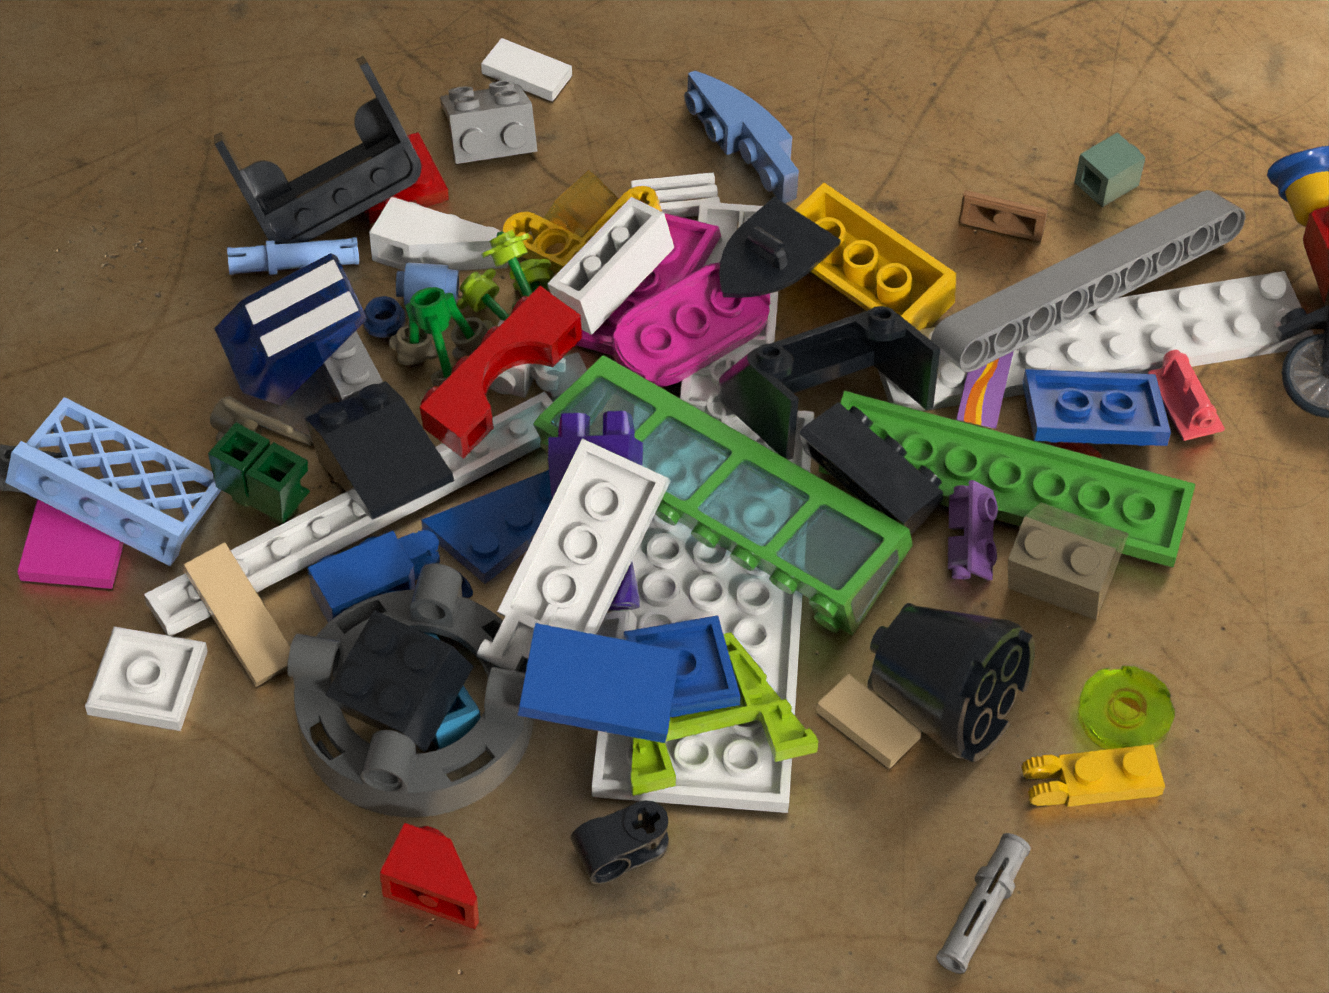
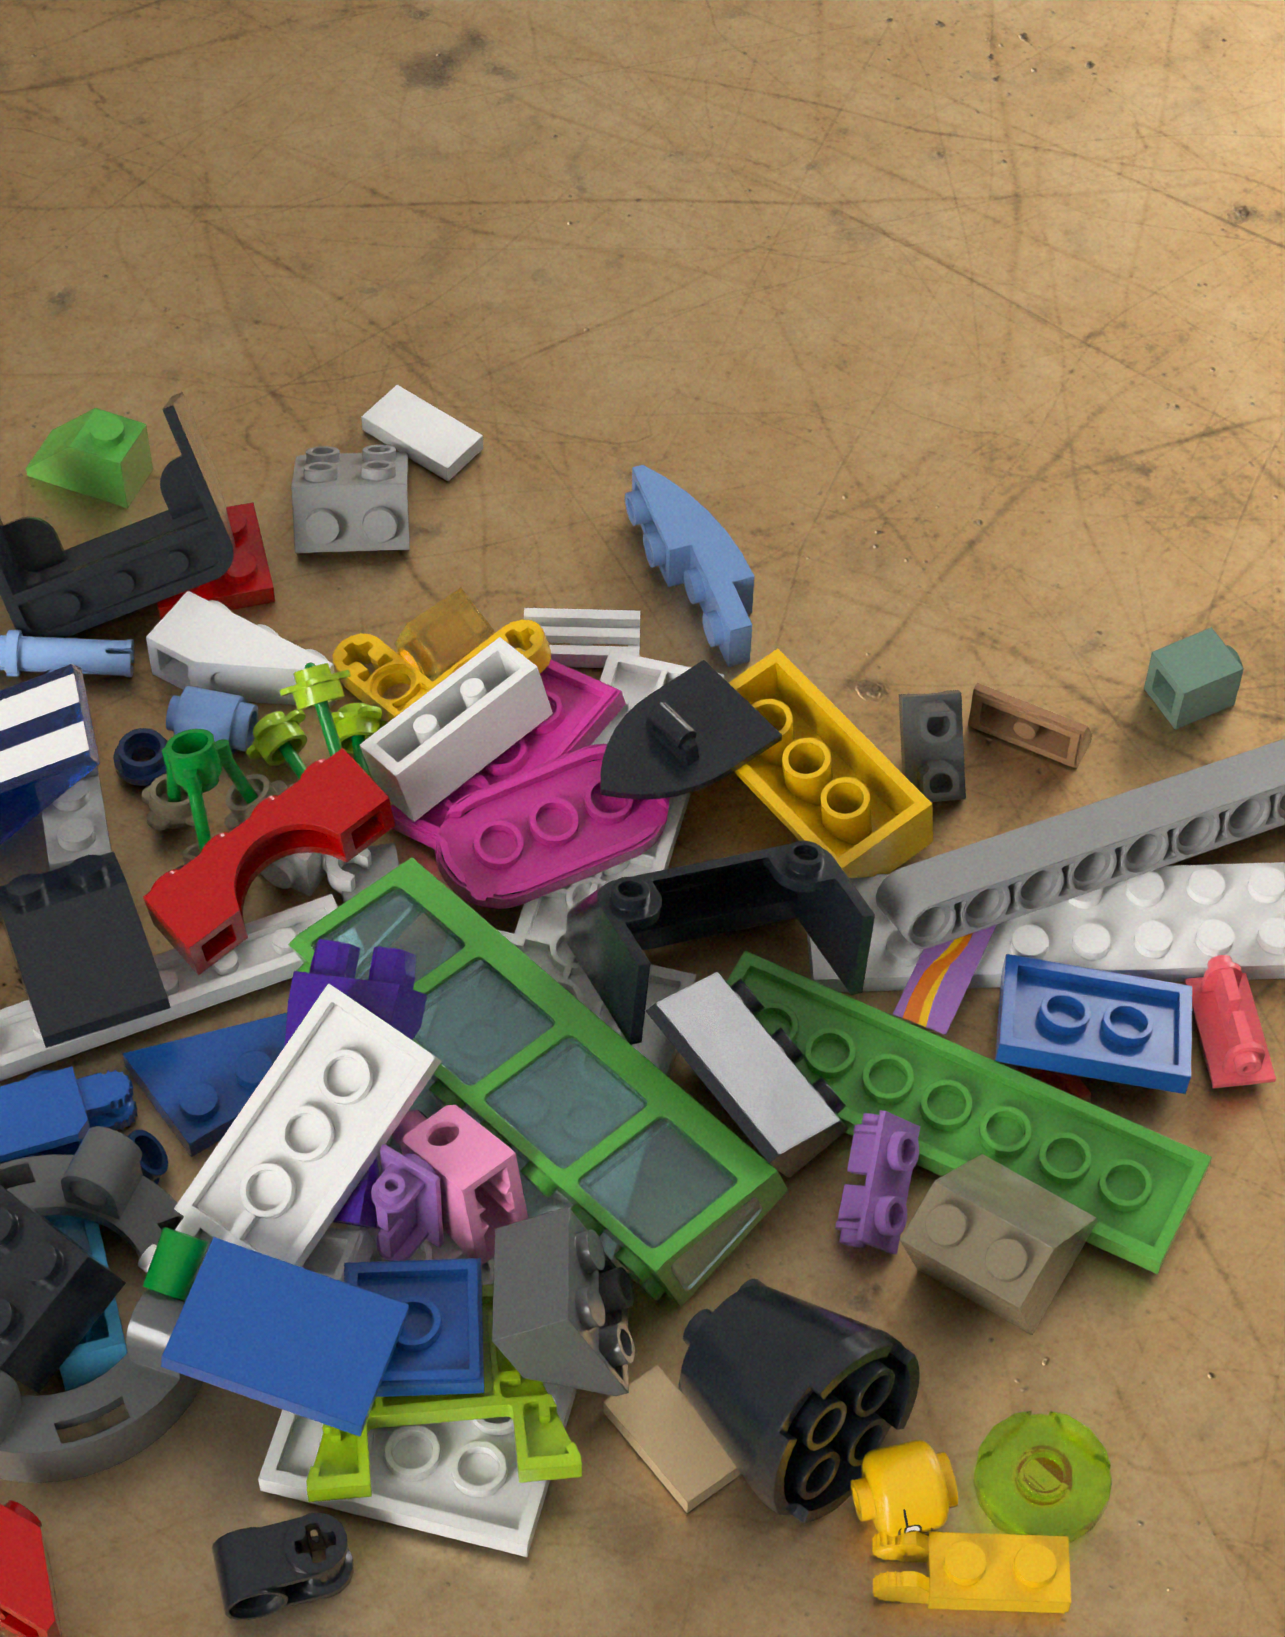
camera: 10 degrees right, 0 degrees up
none -> bright green slope [26,408,153,509]
none -> green hinge [143,1227,209,1301]
none -> medium lavender hinge [371,1144,444,1261]
none -> bright pink torso [392,1105,529,1266]
none -> dark grey slope [492,1207,635,1396]
none -> yellow head [851,1440,958,1536]
none -> dark grey hips [899,690,966,802]

